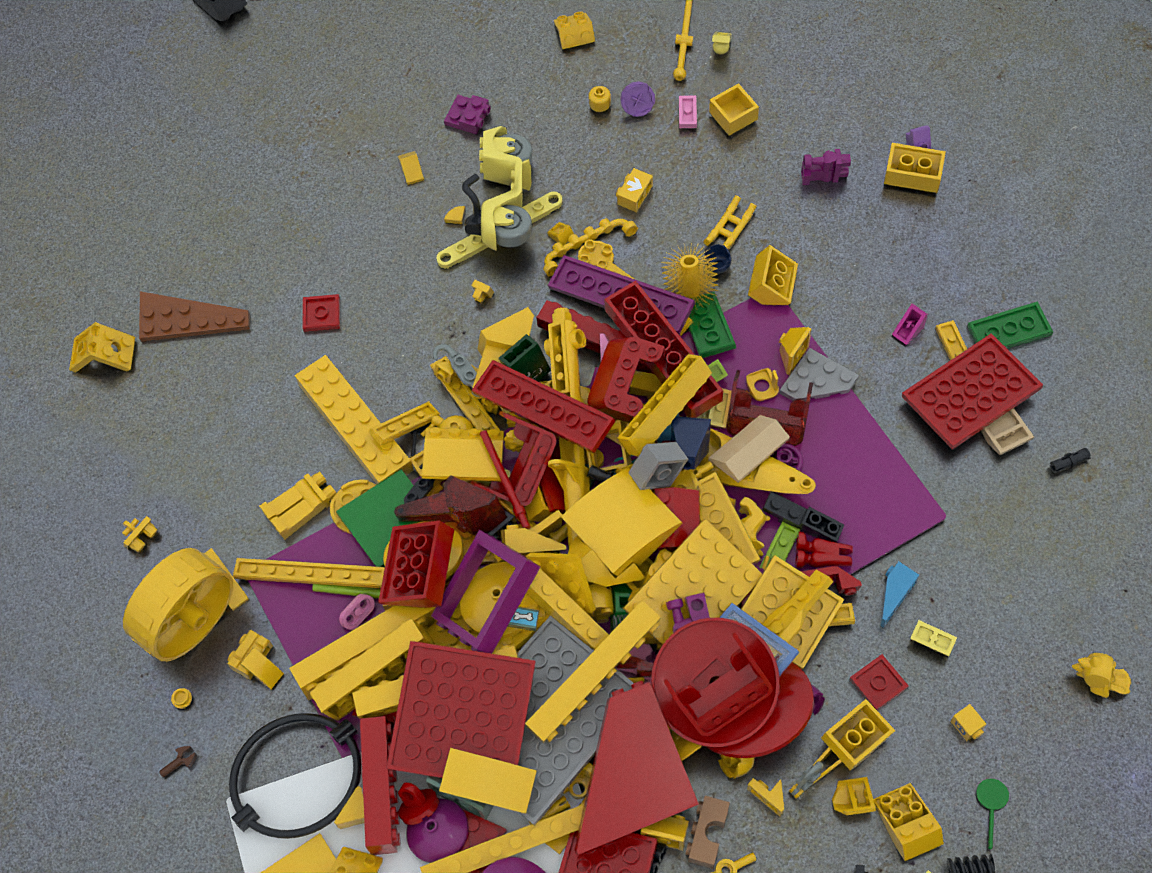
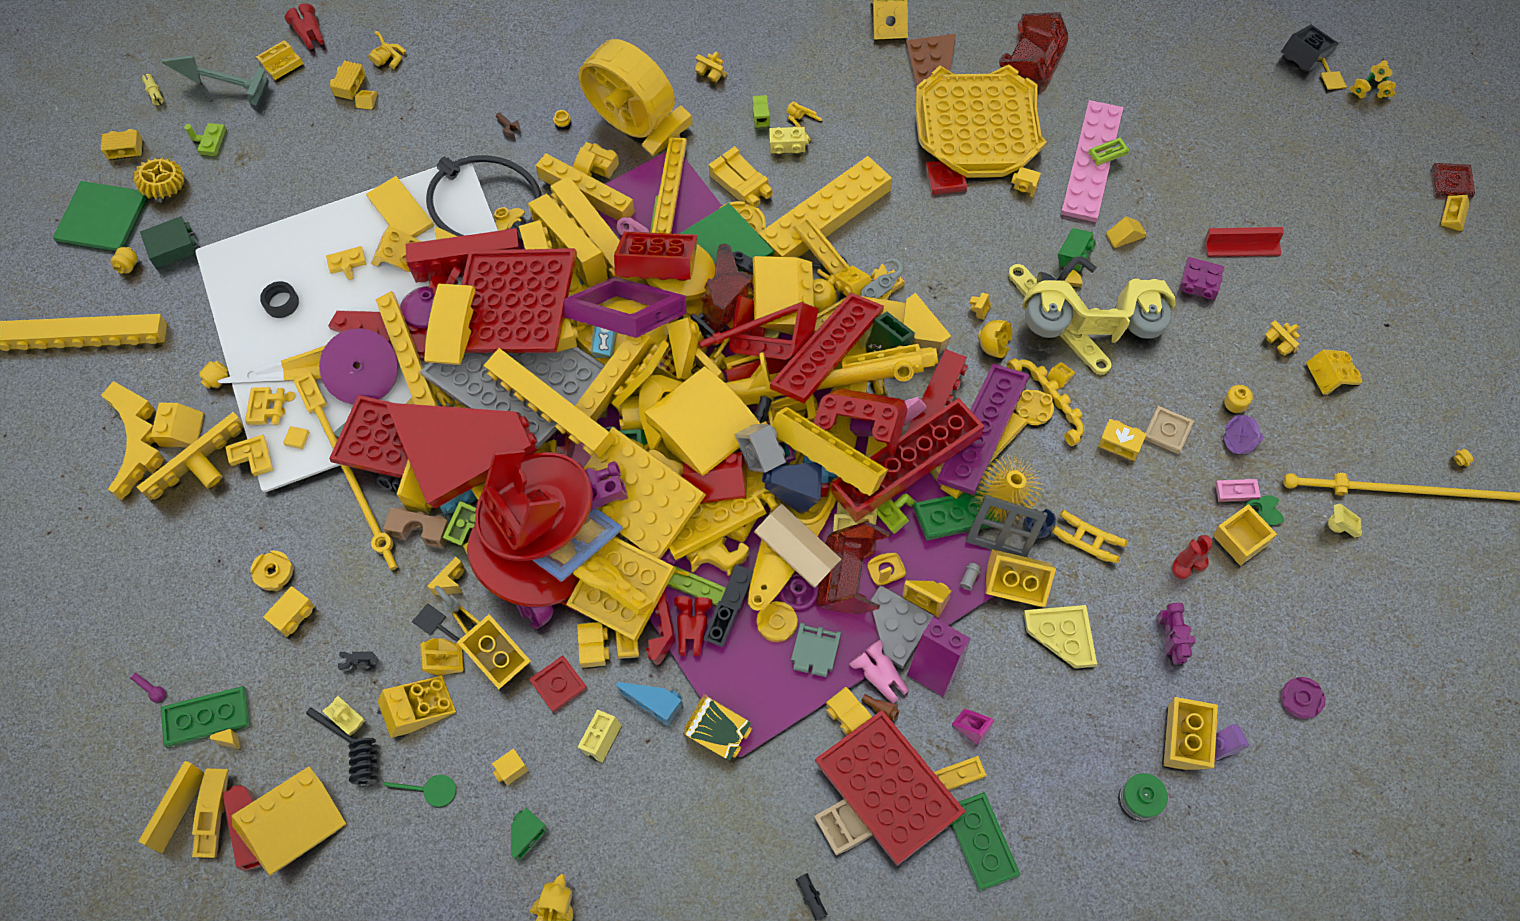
camera: 85 degrees right, 0 degrees up
none -> black piece [412,603,460,642]
none -> lime brick [443,501,476,547]
none -> yellow plate [494,207,525,231]
none -> green slope [511,808,548,862]
none -> yellow brick [535,153,635,221]
none -> yellow brick [577,622,610,668]
none -> slope [683,694,752,761]
none -> lime leg [753,95,770,128]
none -> yellow tile [756,601,798,643]
none -> light yellow brick [769,127,809,154]
none -> yellow plant [786,102,822,141]
none -> sand green plate [791,622,841,677]
none -> yellow brick [826,687,872,736]
none -> yellow brick [834,265,872,296]
none -> bright pink piece [849,639,909,703]
none -> dark orange cone [861,694,900,721]
none -> magenta slope [907,617,971,697]
none -> yellow plate [915,64,1047,177]
none -> light grey pin [959,563,981,590]
none -> dark grey window [966,495,1047,557]
none -> yellow cylinder [978,320,1013,358]
none -> clear red windscreen [999,12,1068,83]
none -> yellow brick [1011,167,1041,197]
none -> light yellow plate [1024,605,1097,668]
none -> green brick [1058,228,1096,271]
none -> bright pink plate [1061,100,1123,222]
none -> lime tile [1088,137,1129,166]
none -> green piece [1120,773,1168,821]
none -> tan tile [1144,406,1194,455]
none -> red piece [1172,535,1212,580]
none -> red panel [1205,227,1284,257]
none -> green plate [1245,495,1285,526]
none -> yellow hips [1265,320,1300,356]
none -> magenta tile [1280,677,1326,720]

